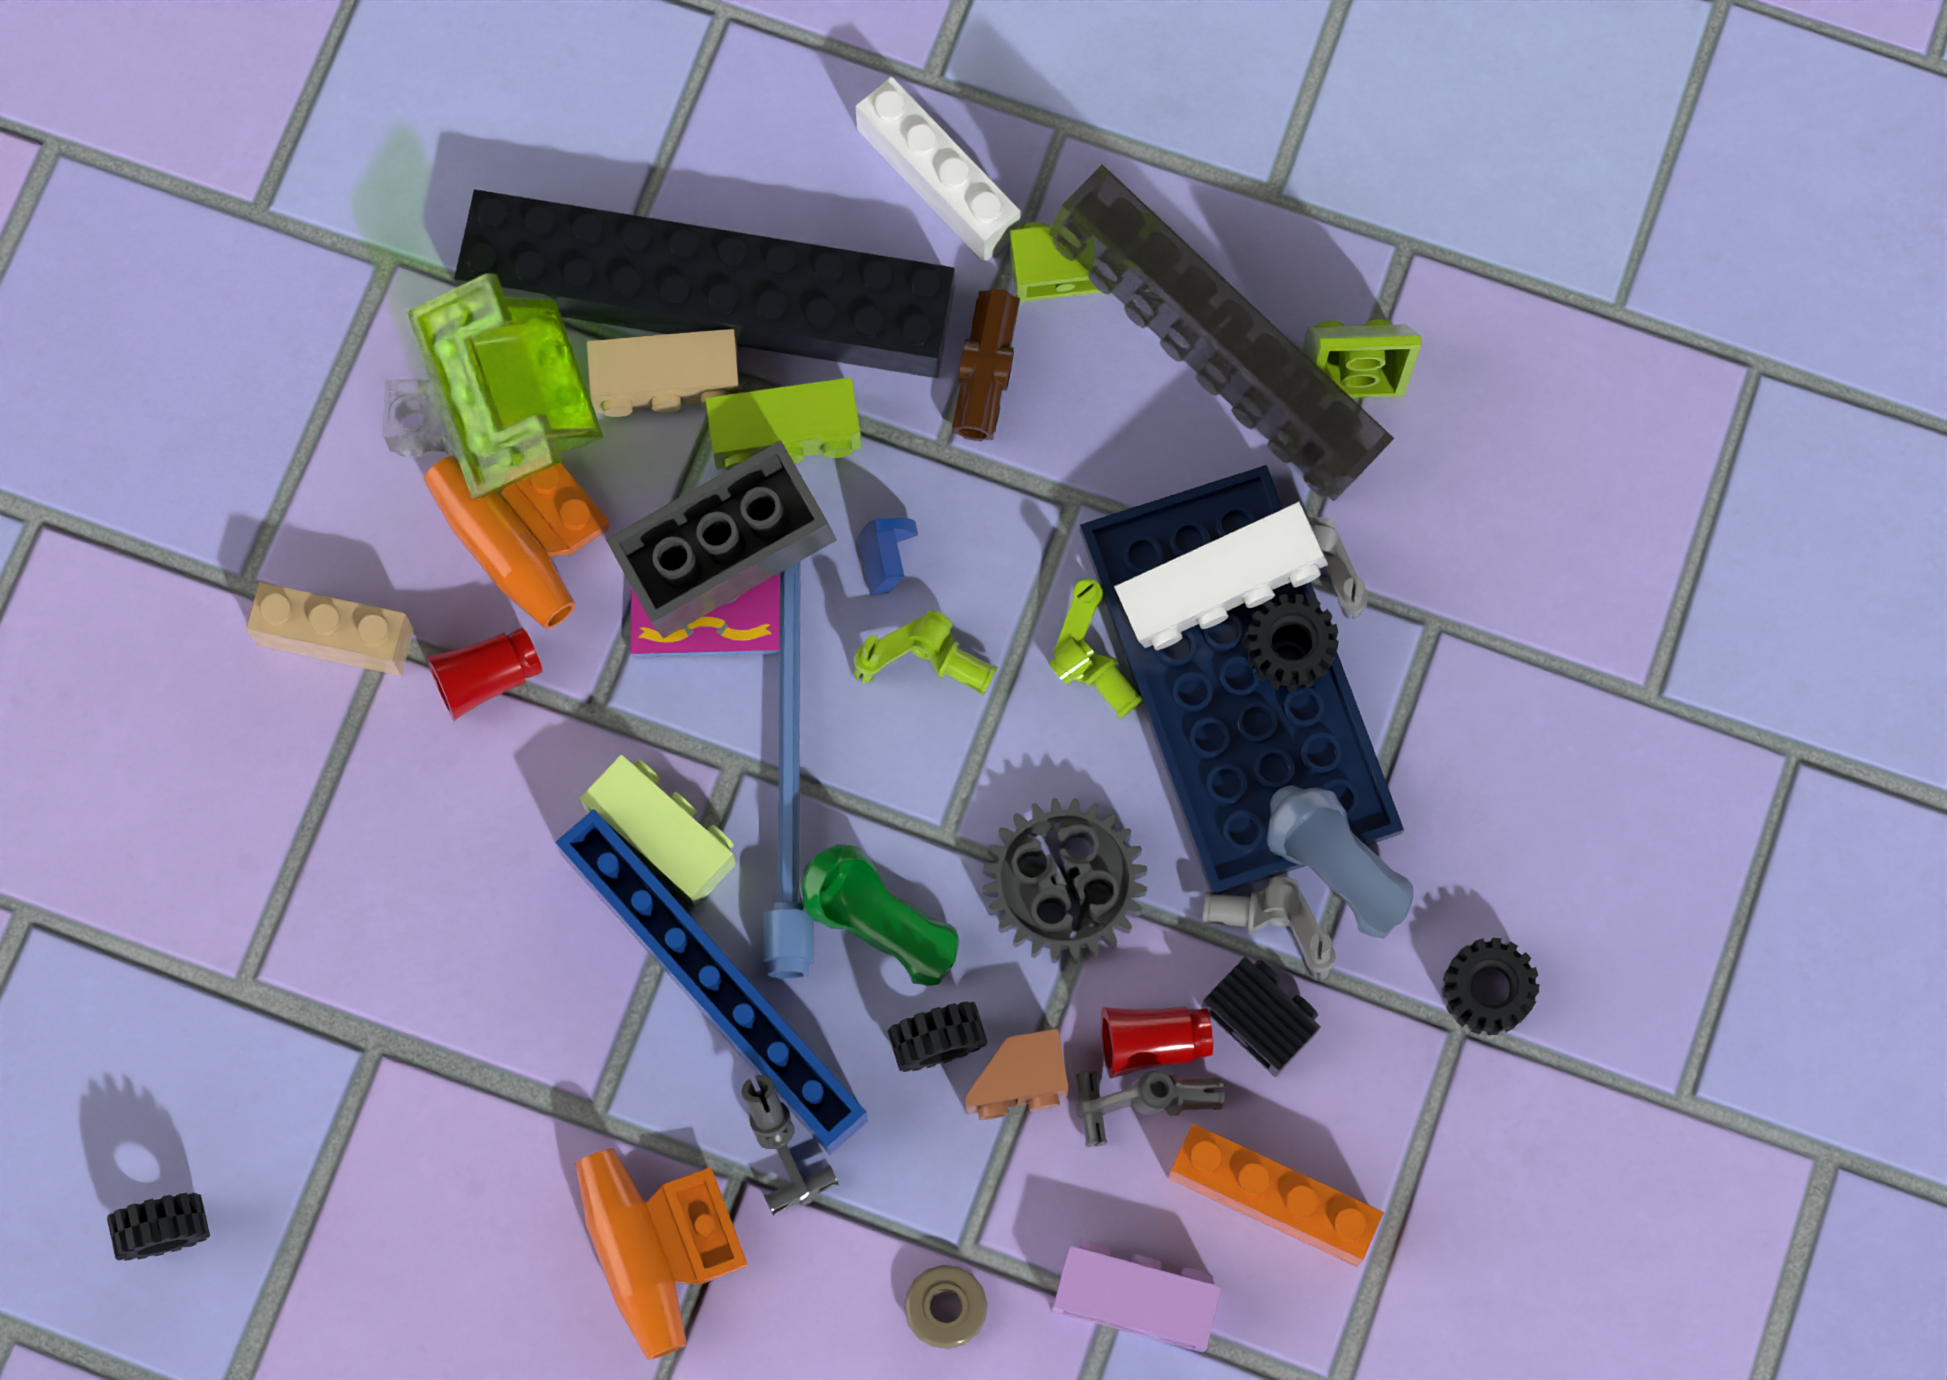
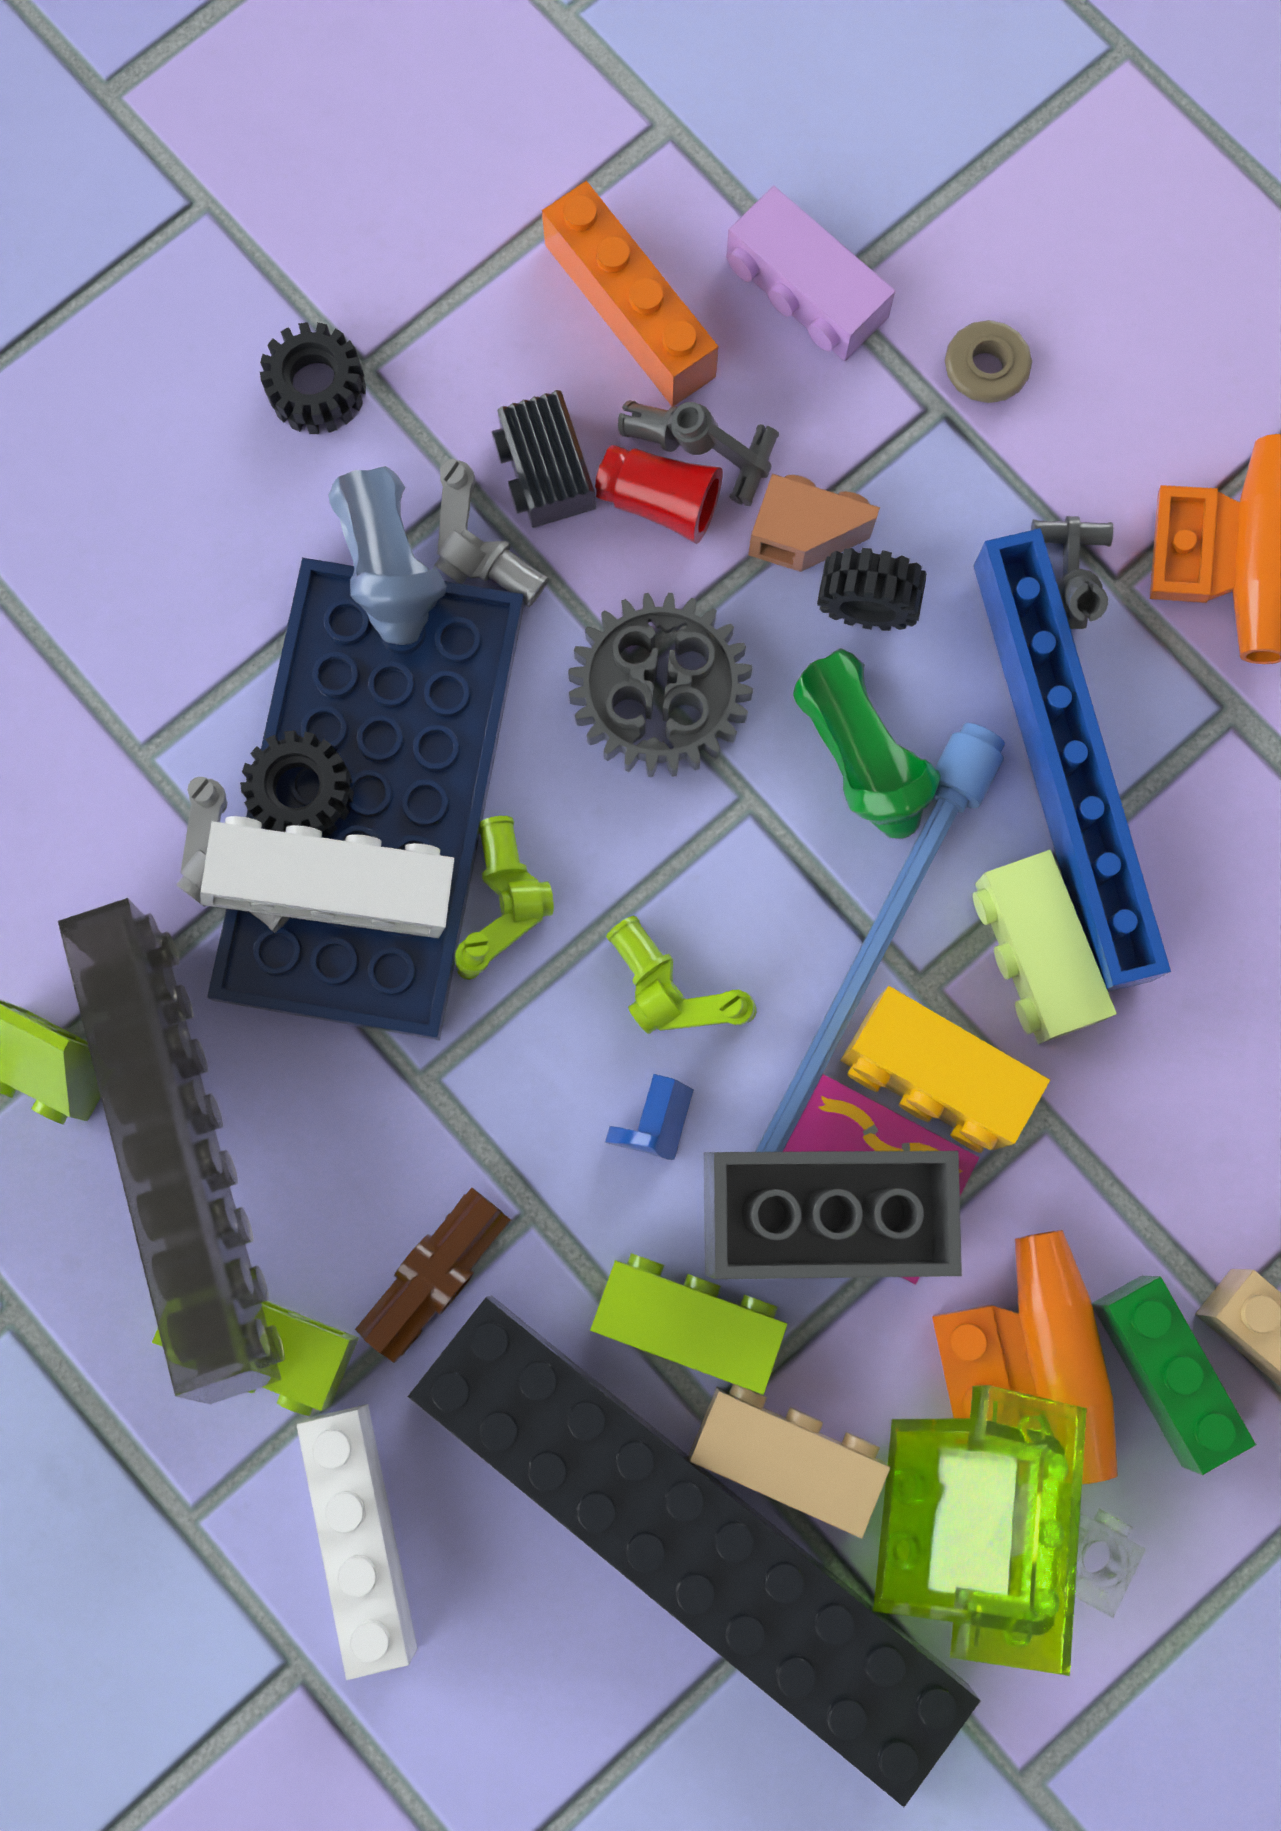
camera: 150 degrees left, 5 degrees up
red plant [426,628,543,721] -> none
none -> yellow brick [840,986,1050,1153]
none -> green brick [1092,1275,1256,1475]

